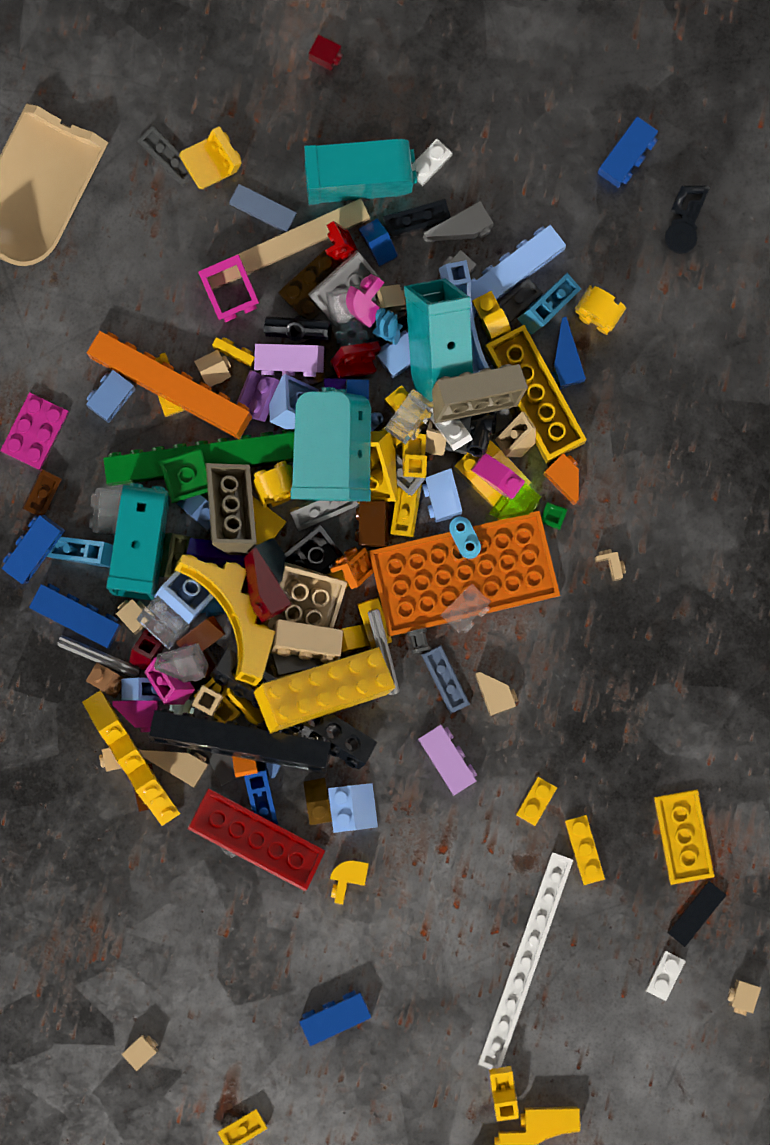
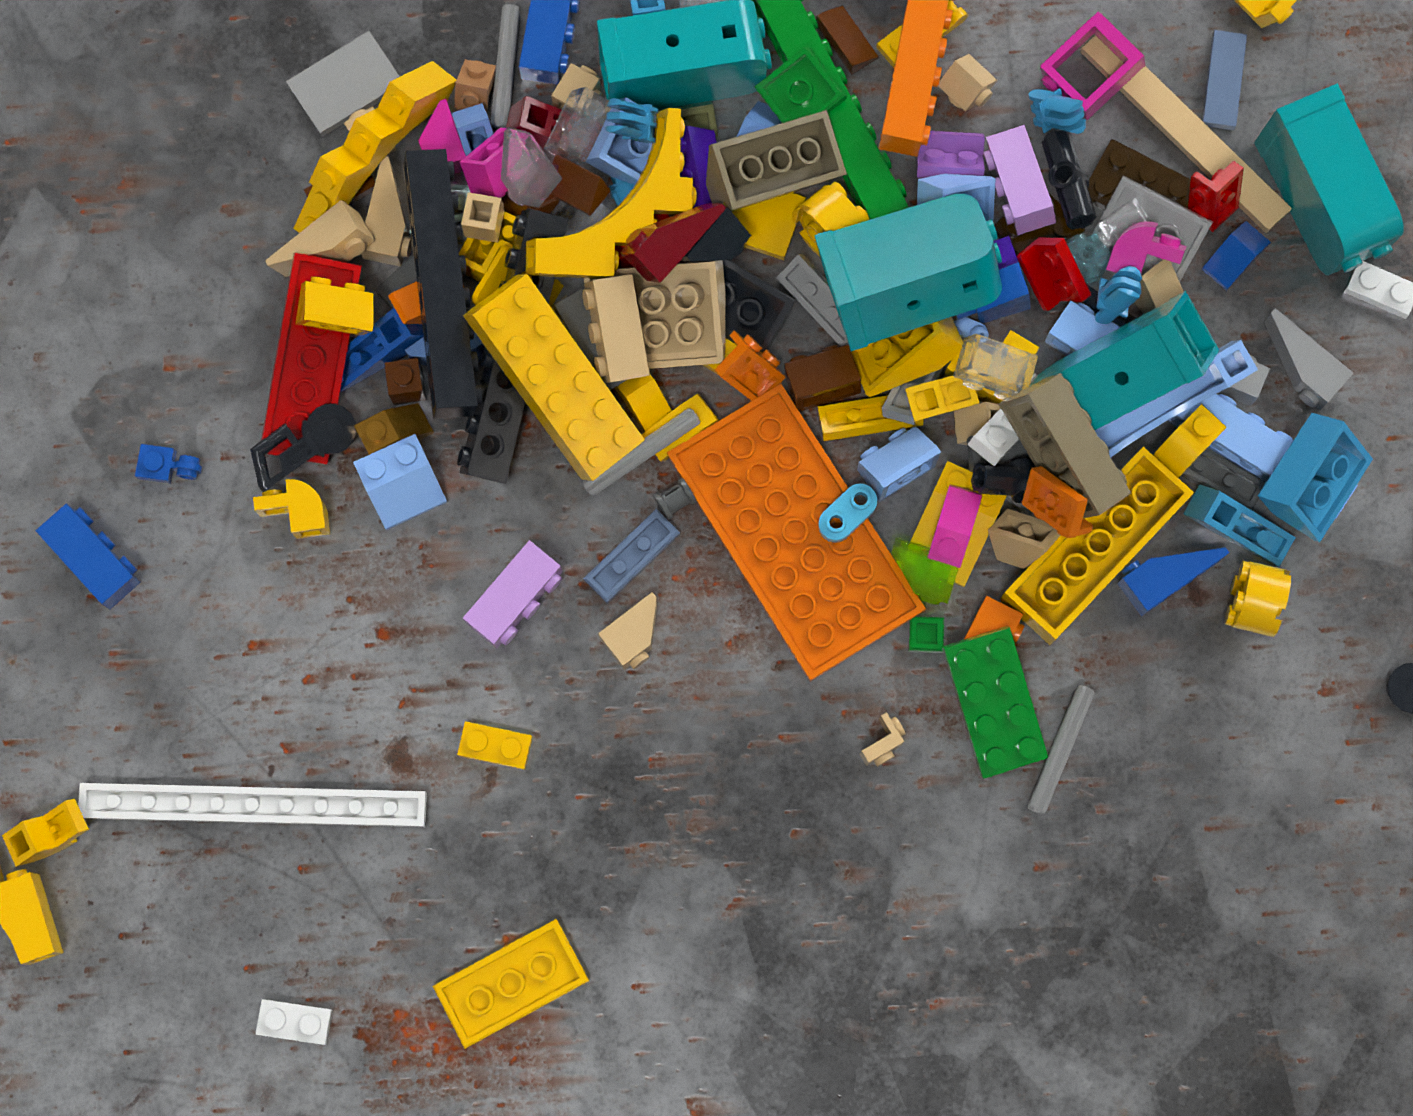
camera: 75 degrees right, 5 degrees down
yellow plate [212,337,255,368] -> none
black plate [383,199,451,238] -> none
clear bracket [441,584,491,634] -> none
yellow plate [565,815,605,885] -> none
black tile [667,881,726,947] -> none
none -> blue plate [135,444,202,484]
none -> black piece [250,404,357,493]
none -> tan slope [265,200,375,277]
none -> light grey tile [286,31,400,137]
none -> yellow slope [295,277,373,336]
none -> reddish brown brick [384,358,427,405]
none -> dark azure arm [605,98,658,143]
none -> reddish brown slope [816,5,879,75]
none -> green plate [942,626,1048,779]
none -> orange bracket [1022,466,1093,538]
none -> light grey axle [1027,685,1094,815]
none -> dark azure arm [1028,88,1086,134]
none -> dark azure slope [1258,413,1373,542]

